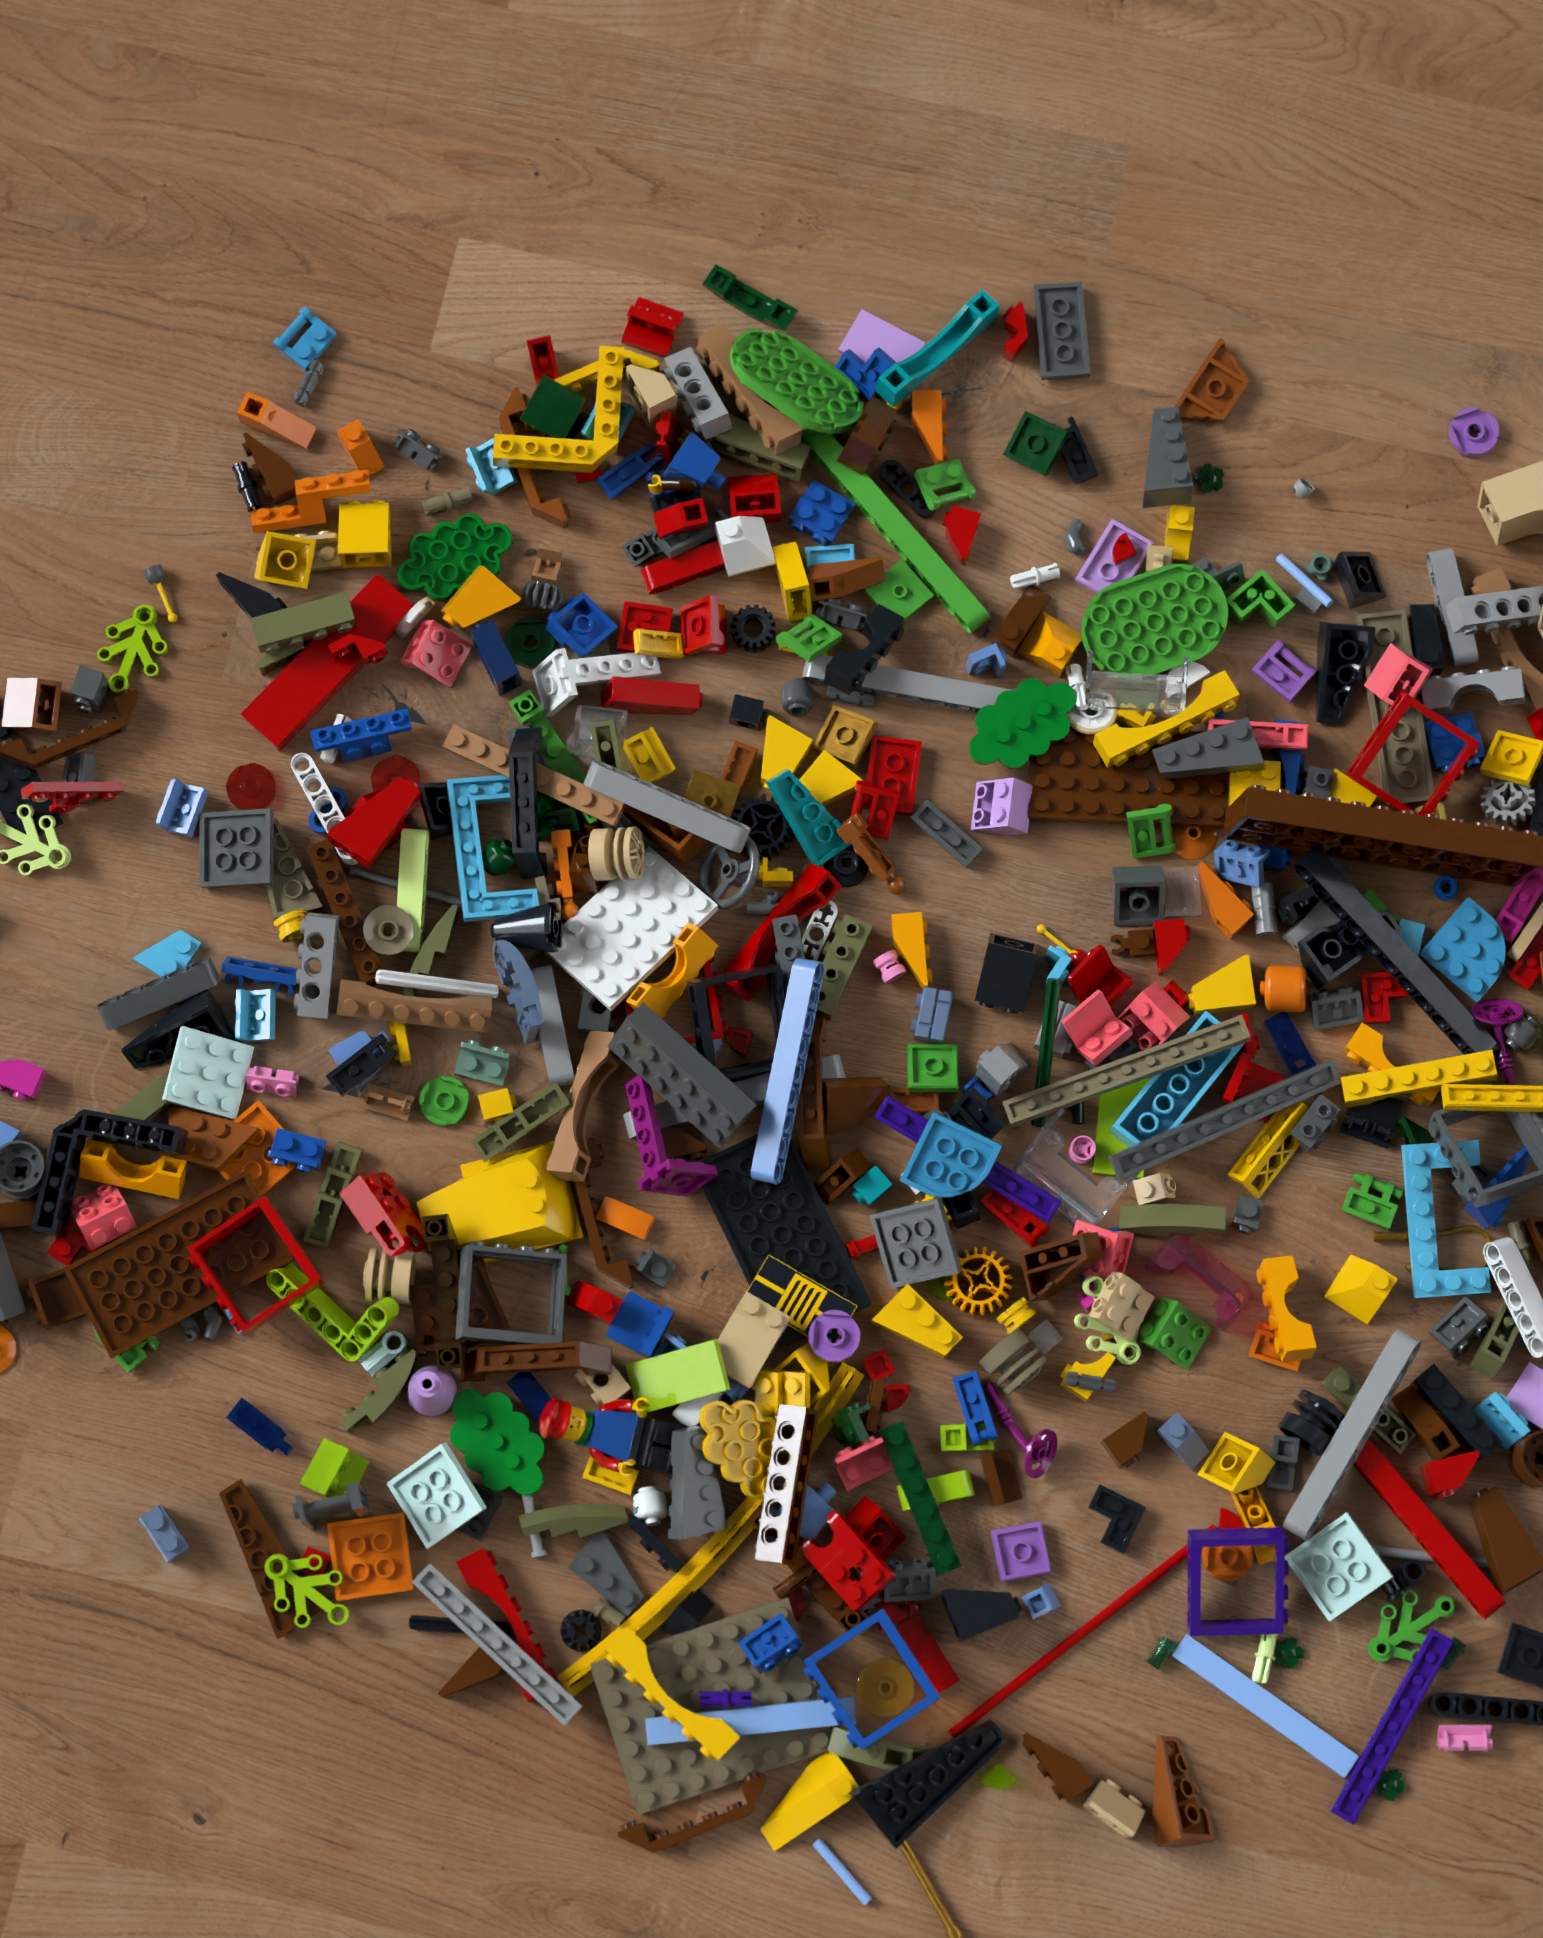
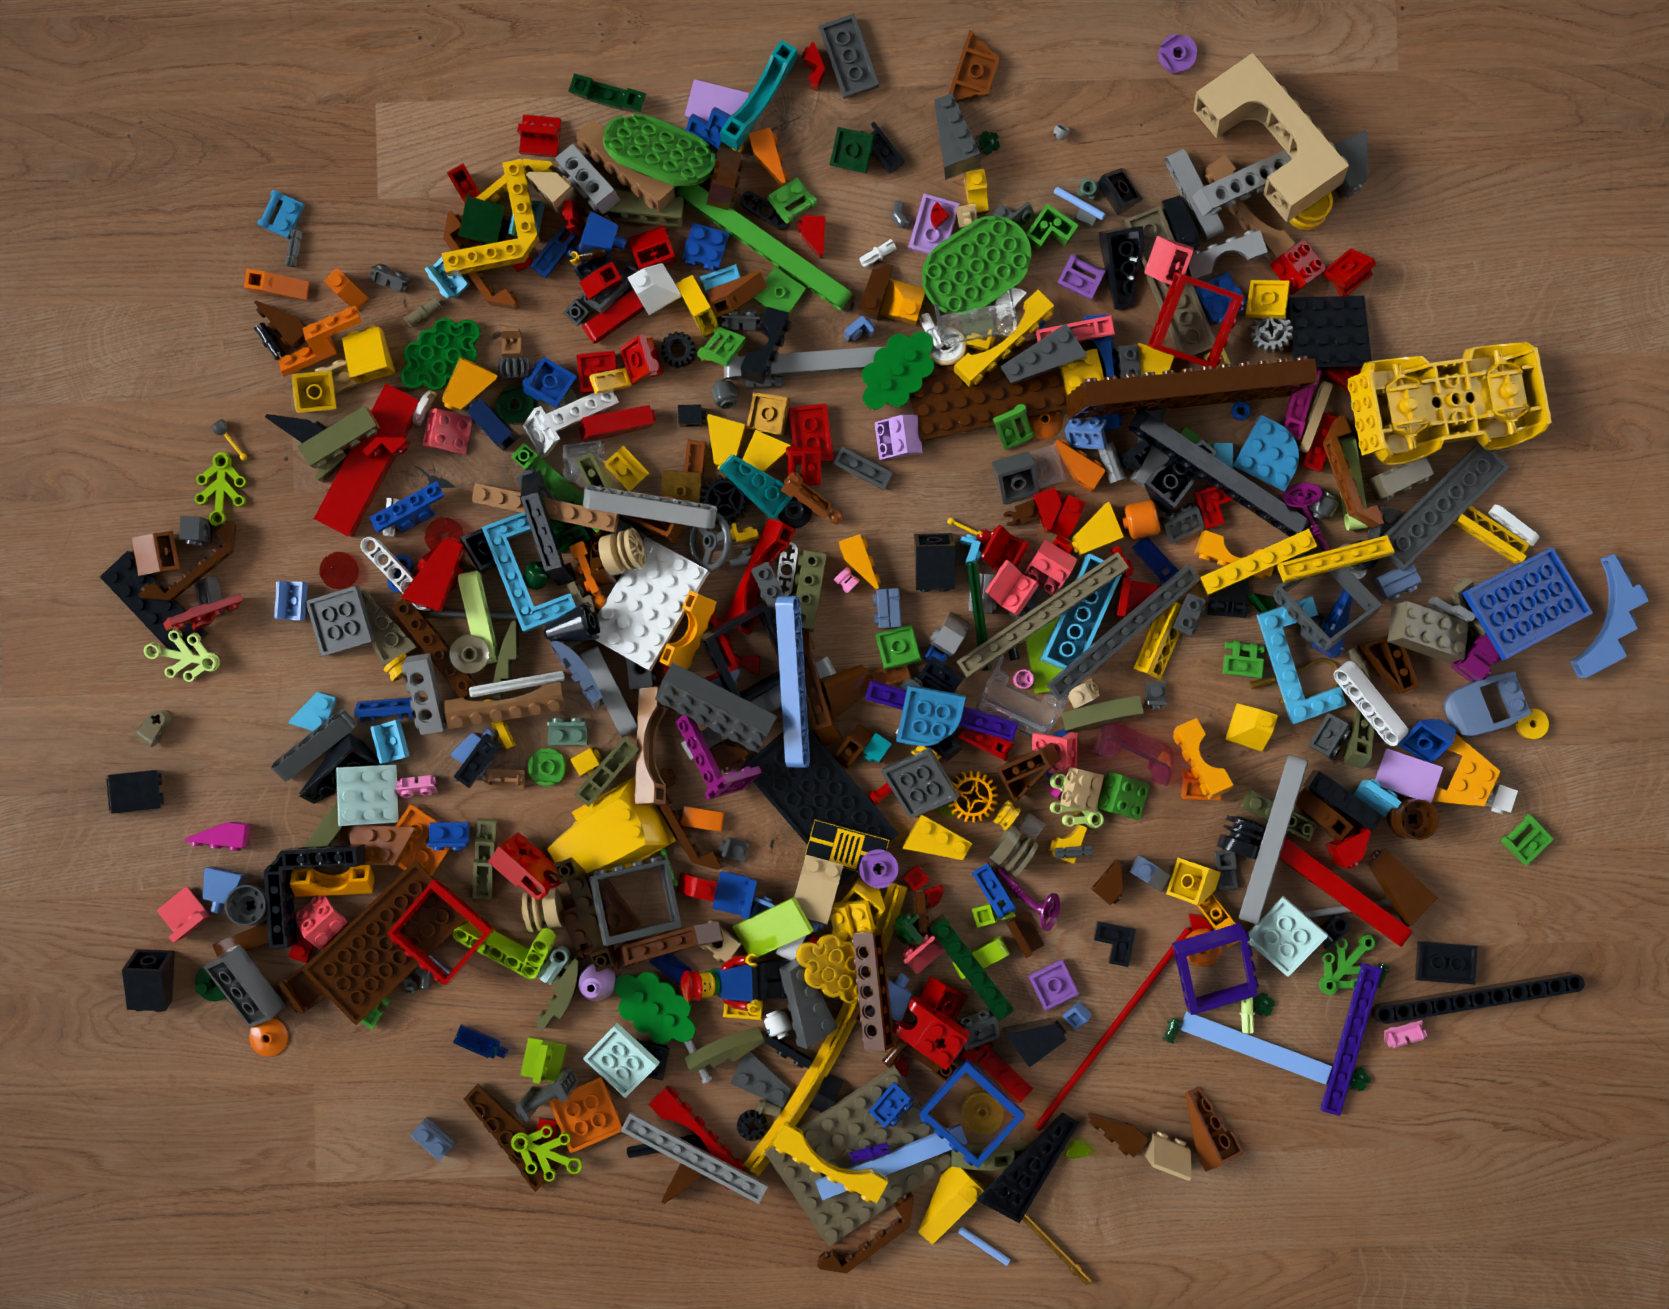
camera: 15 degrees left, 10 degrees up
none -> red slope [1050,495,1086,540]

